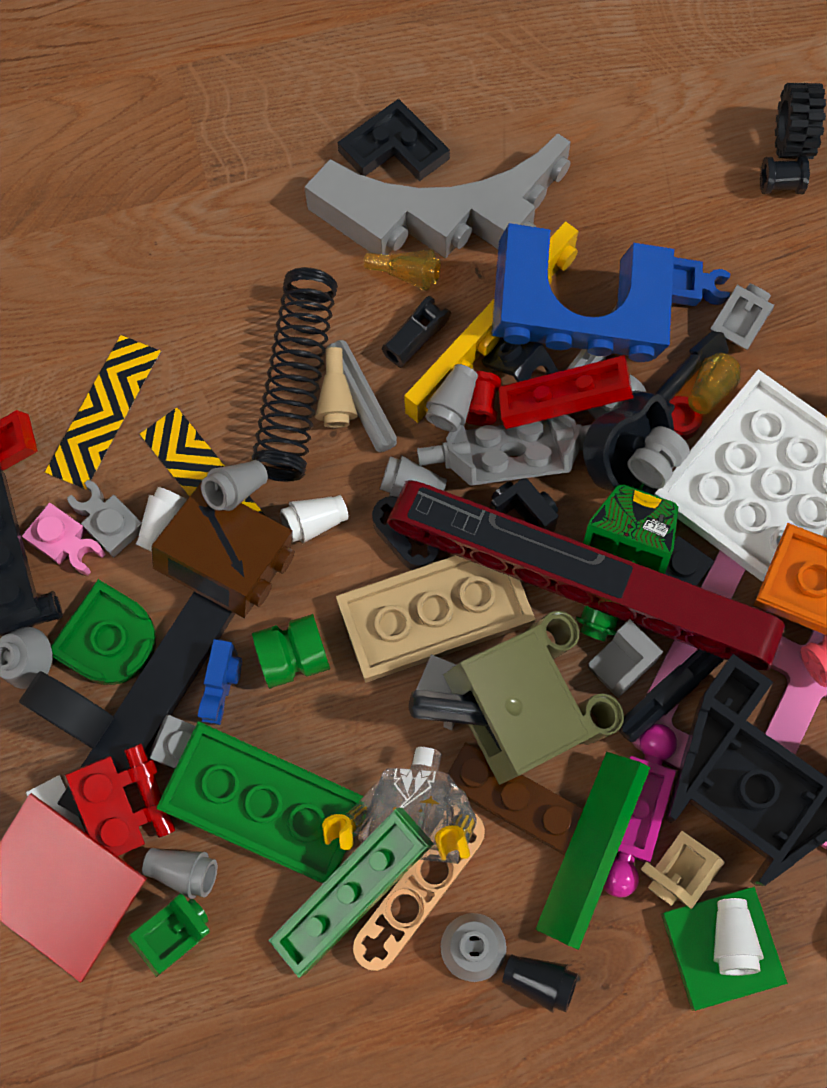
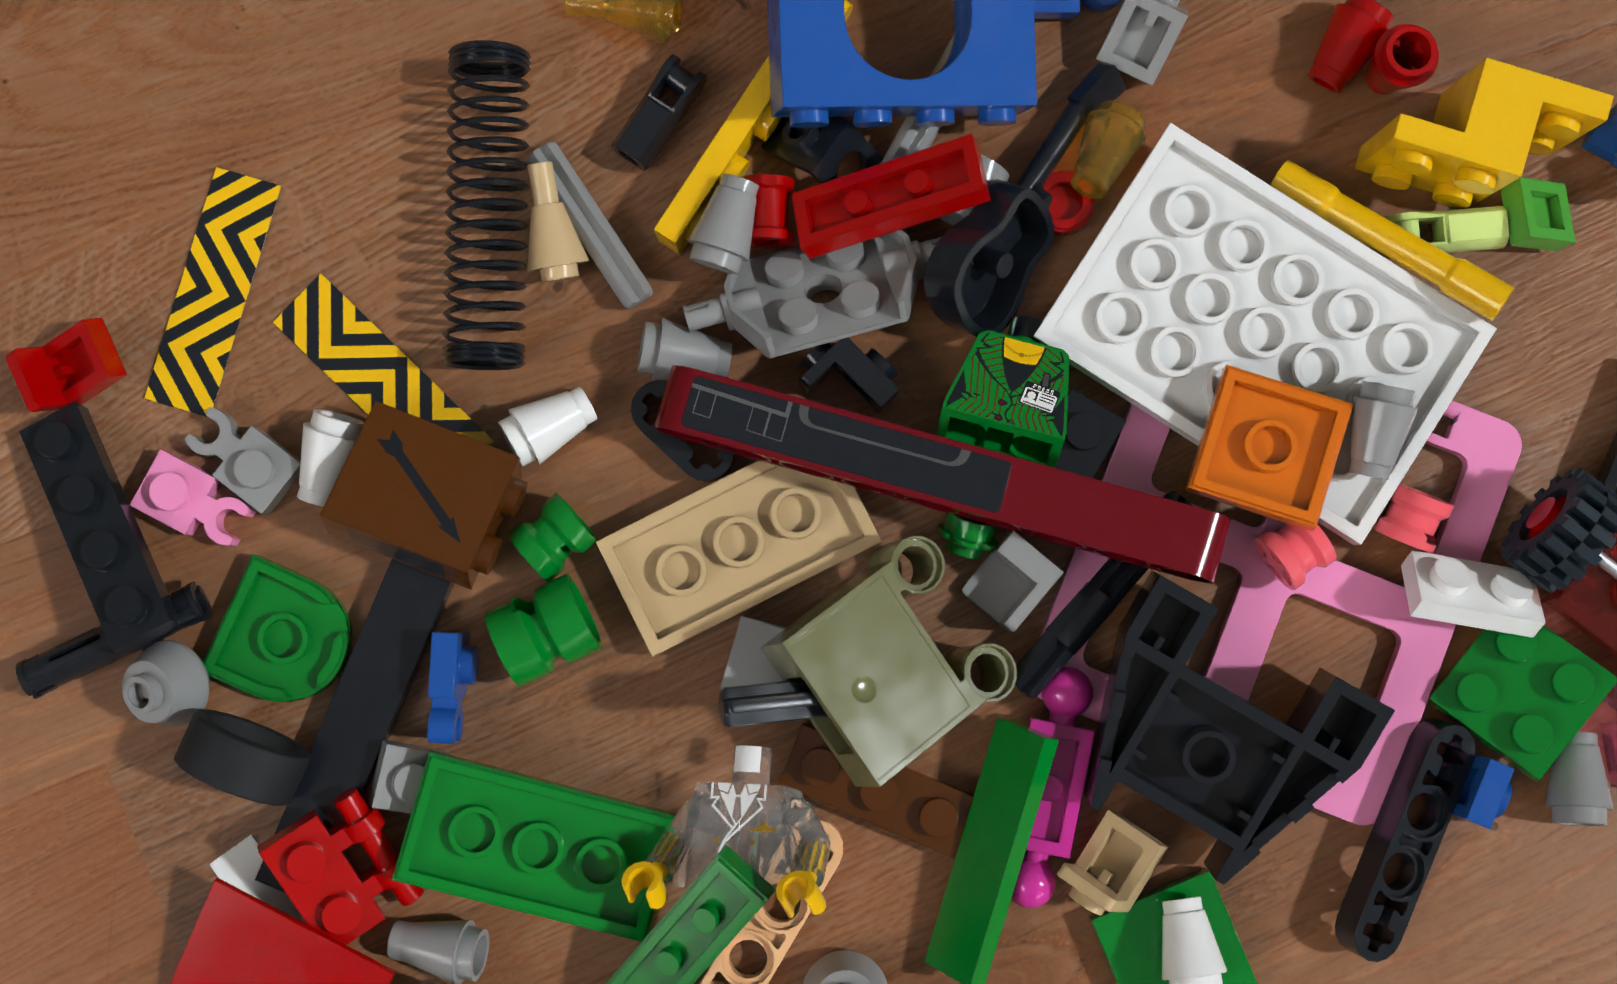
camera: 10 degrees left, 15 degrees up
light grey cone [201,460,268,511] -> none
light grey wheel [628,426,690,489] -> none
none -> green wheel [507,493,598,582]

